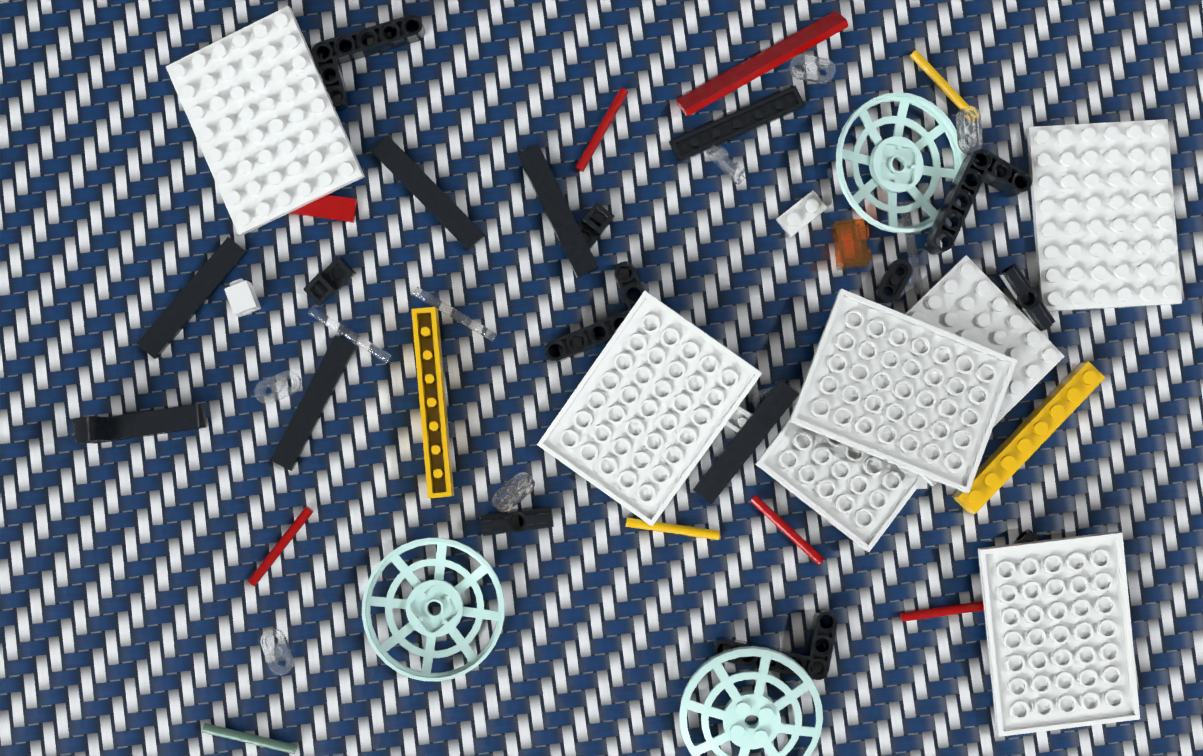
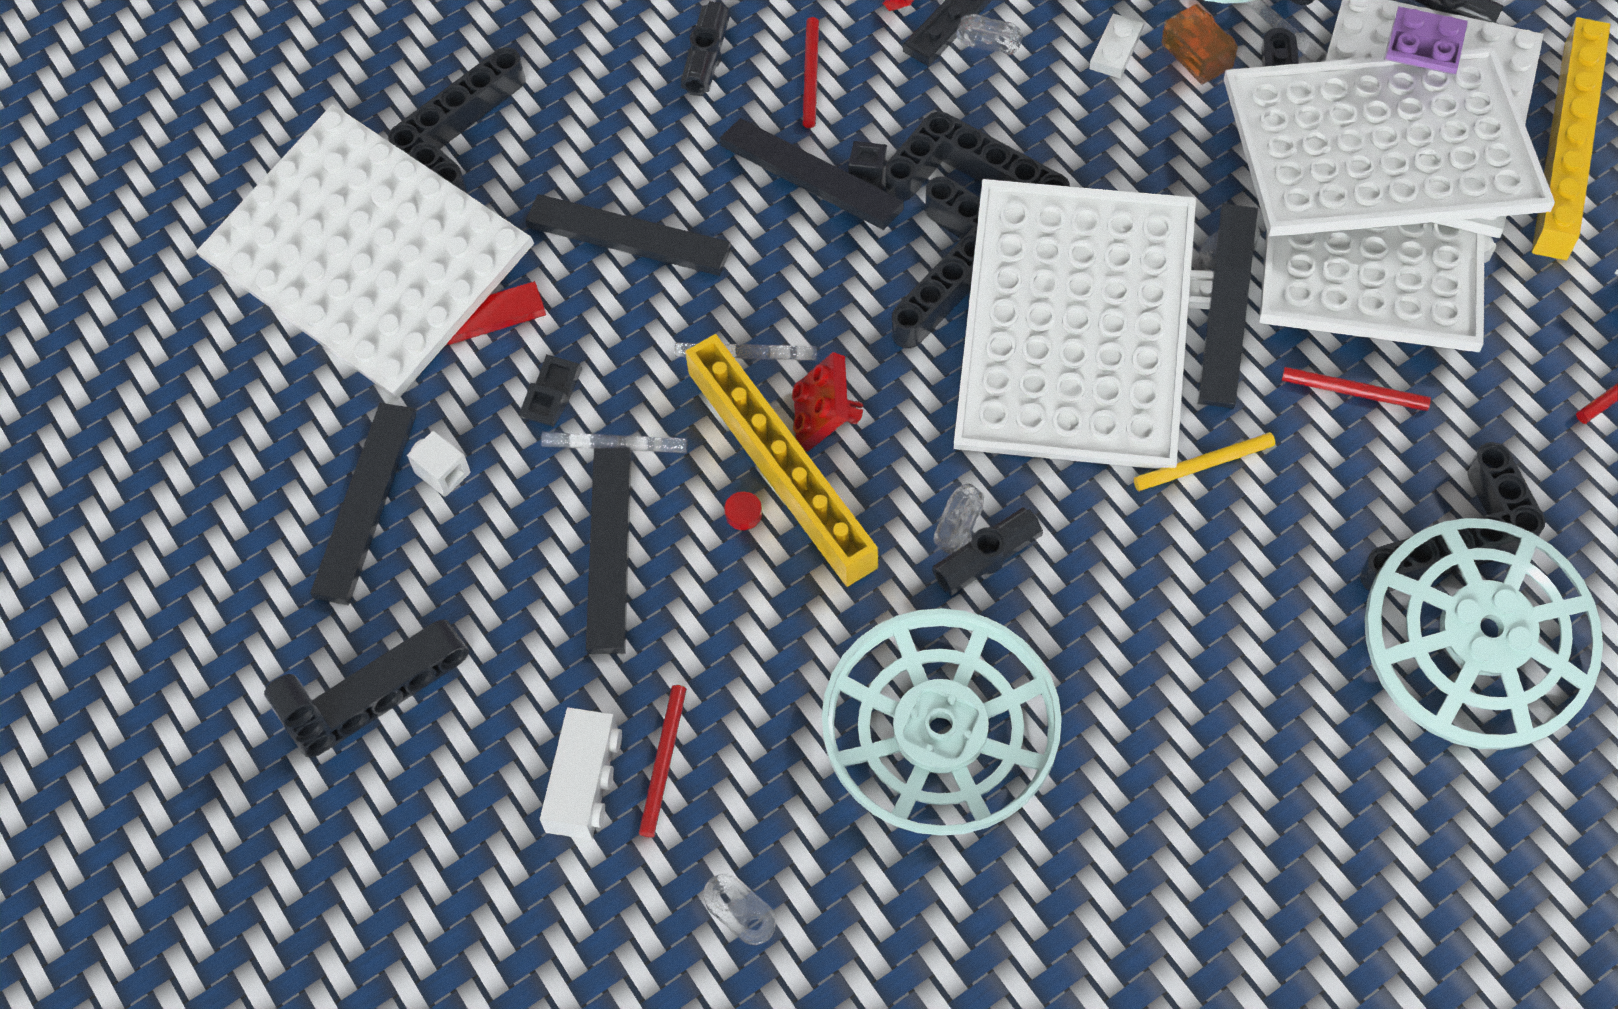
camera: 20 degrees left, 25 degrees down
clear plate [254,371,301,404] -> none
none -> white brick [540,707,622,840]
none -> black piece [681,1,730,96]
none -> red tile [724,491,762,530]
none -> red plate [792,352,863,452]
none -> black beam [885,112,1070,201]
none -> medium lavender slope [1384,6,1468,75]

